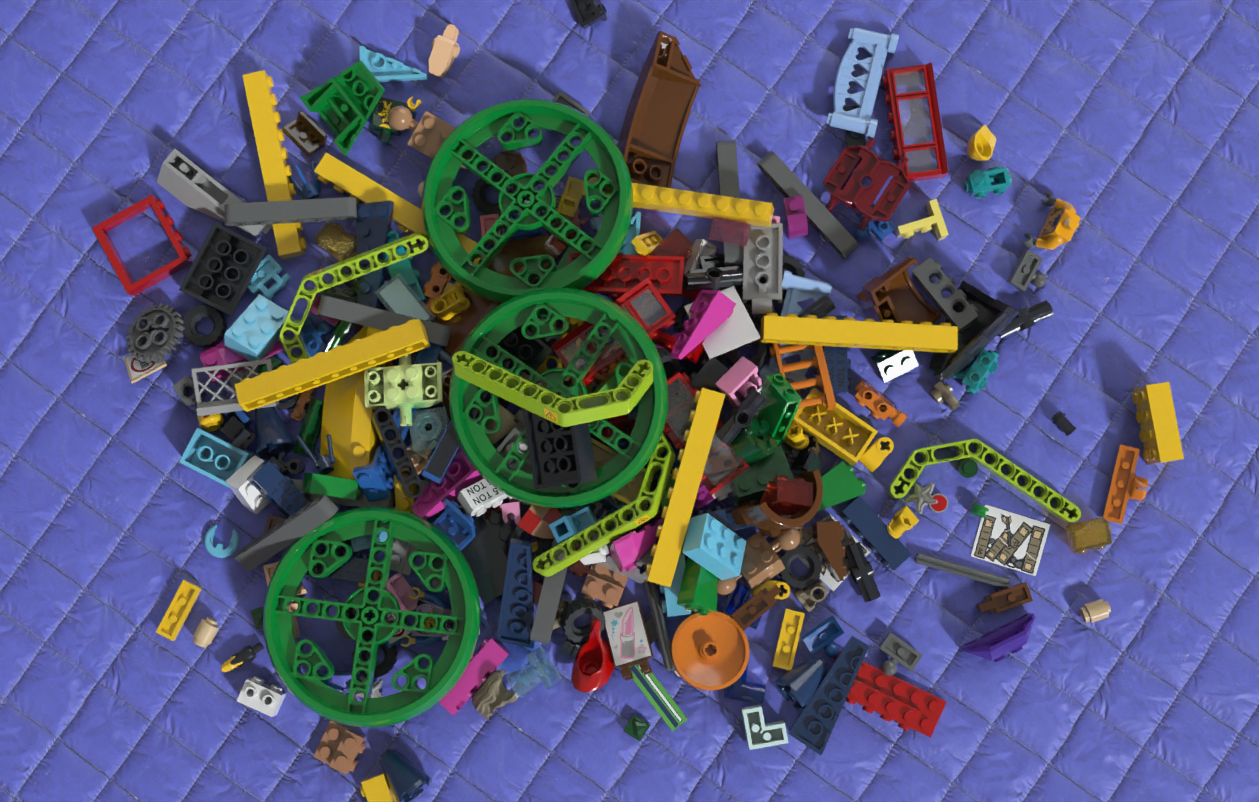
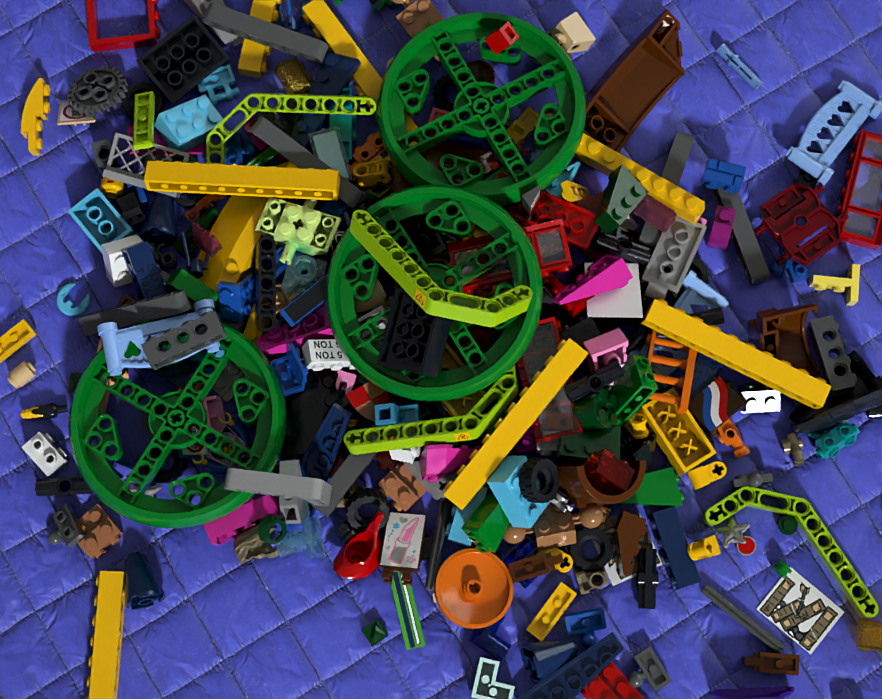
camera: 20 degrees right, 5 degrees down
none -> yellow slope [21,78,50,156]
none -> black piece [35,477,94,496]
none -> dark grey plate [47,503,85,547]
none -> light blue piece [97,299,220,376]
none -> lime plate [133,91,155,150]
none -> dark grey brick [141,311,228,370]
none -> clear pink slope [192,222,222,257]
none -> light grey beam [224,468,332,507]
none -> dark green piece [258,514,287,544]
none -> light grey slope [279,459,310,524]
none -> black slope [354,181,393,211]
none -> red panel [484,21,519,54]
none -> black tyre [518,458,560,503]
none -> dark grey slope [522,186,540,221]
none -> light grey animal [550,490,574,513]
none -> tan torso [551,12,596,53]
none -> dark green wedge [594,165,648,235]
none -> panel [688,376,747,439]
none -> blue brick [701,158,746,194]
none -> medium blue pin [716,43,763,90]
none -> dark grey plate [730,471,773,489]

